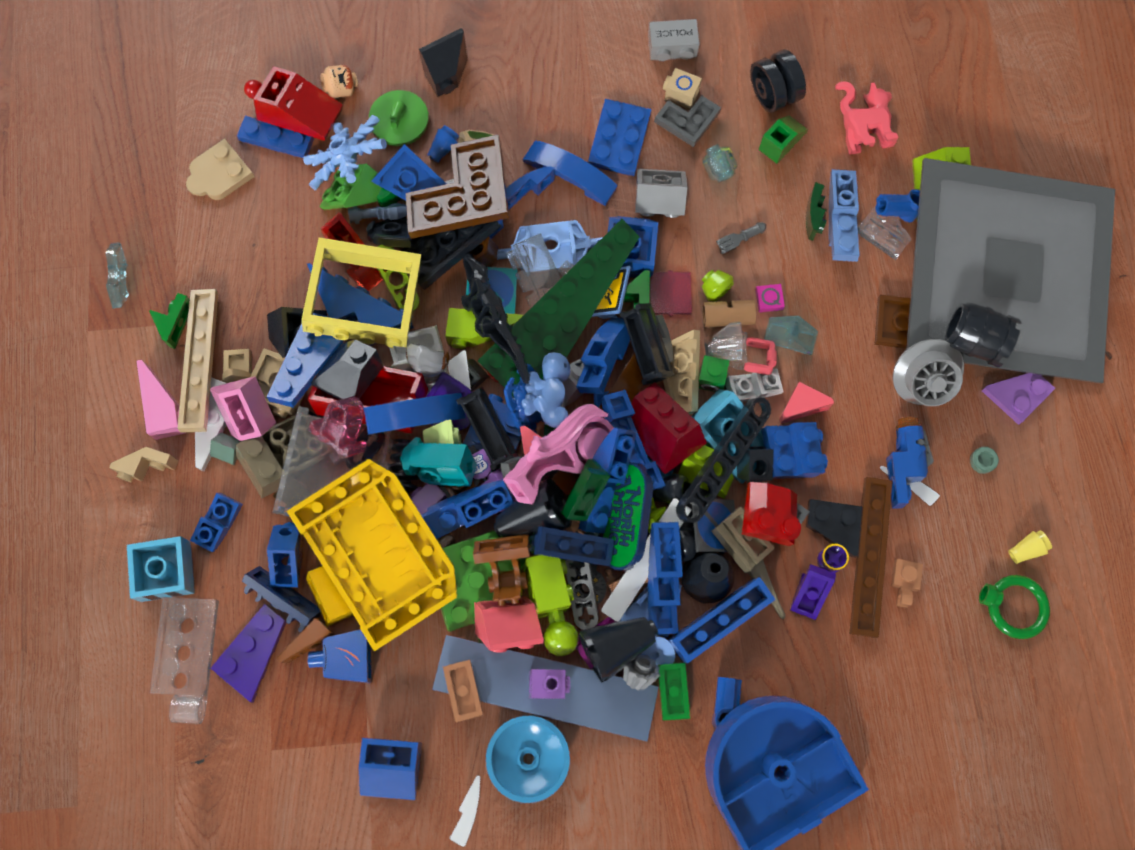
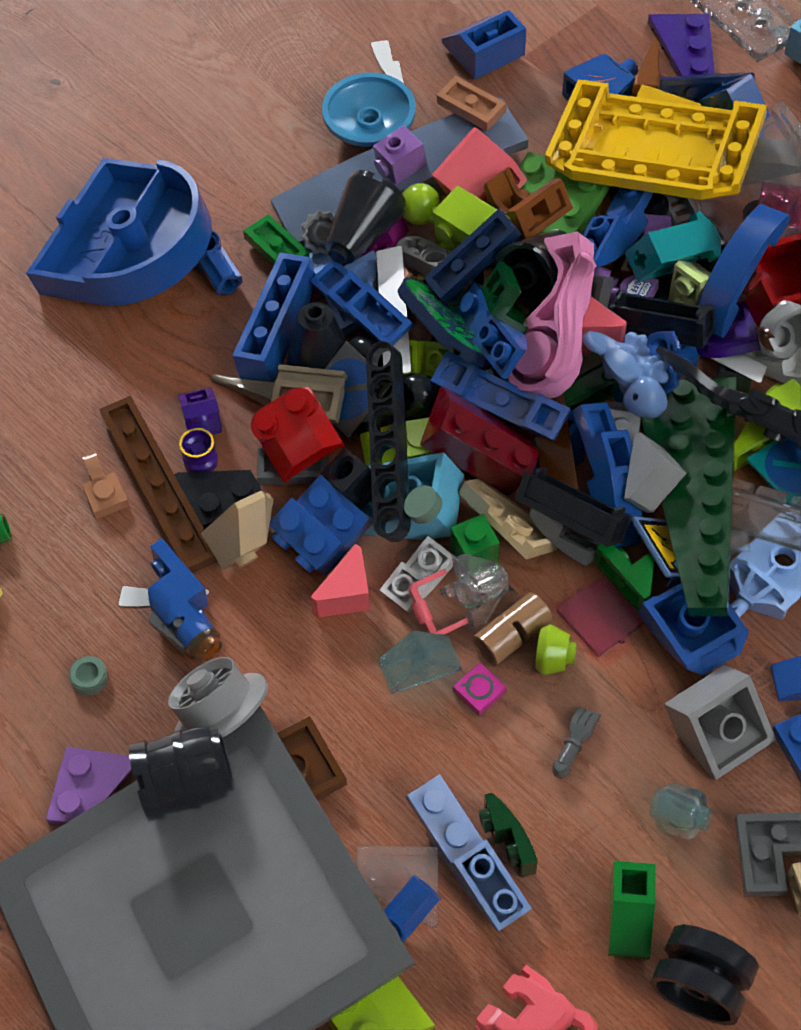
camera: 145 degrees right, 15 degrees down
none -> tan slope [201,491,273,570]
none -> sand green tile [404,485,442,524]
none -> light grey slope [624,432,686,513]

